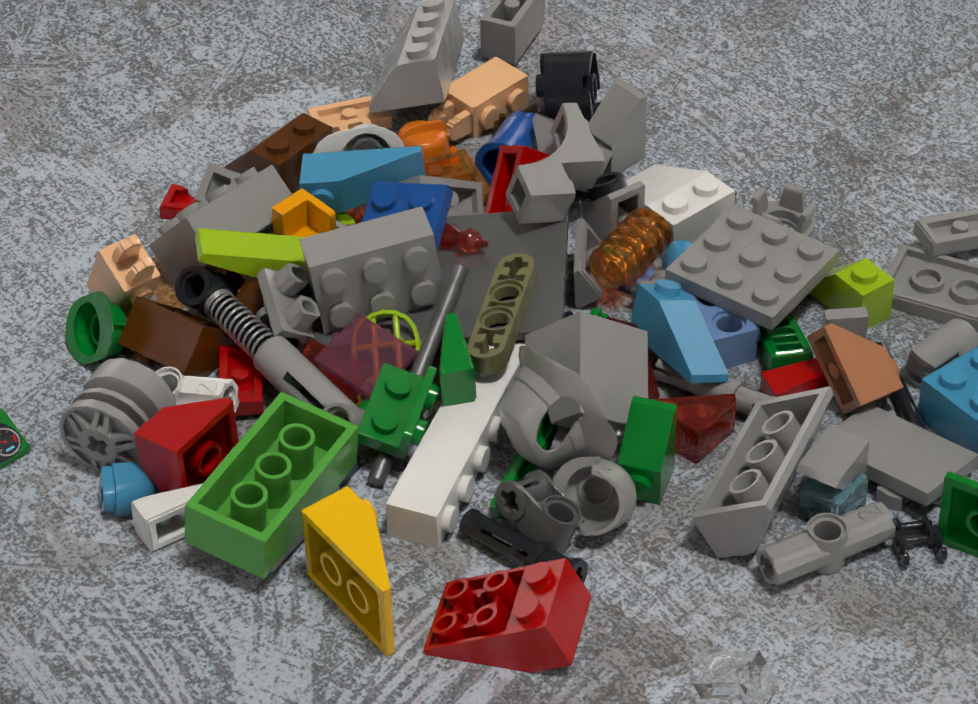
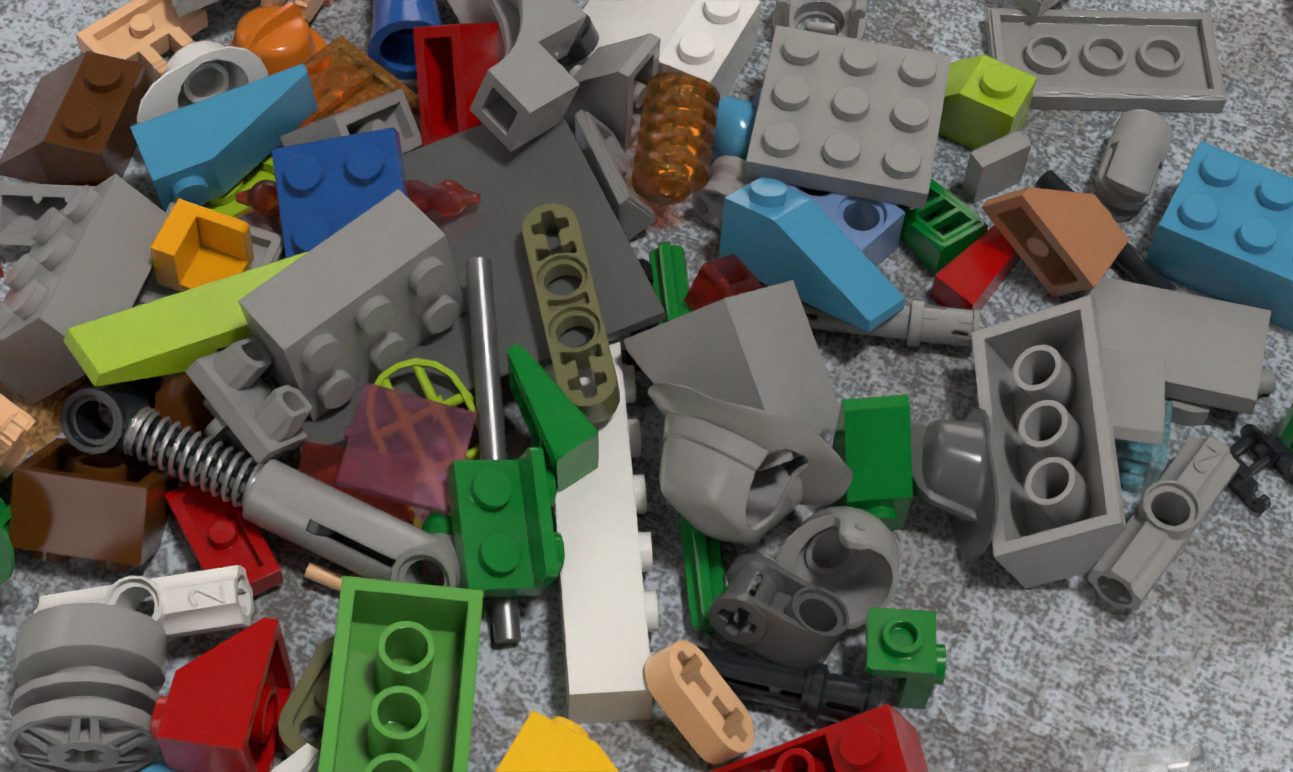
camera: 30 degrees left, 15 degrees up
clear red slope [653,394,736,464] -> none
none -> light nougat beam [645,640,755,765]
none -> green bracket [865,607,946,709]
none -> dark grey piece [911,408,999,558]

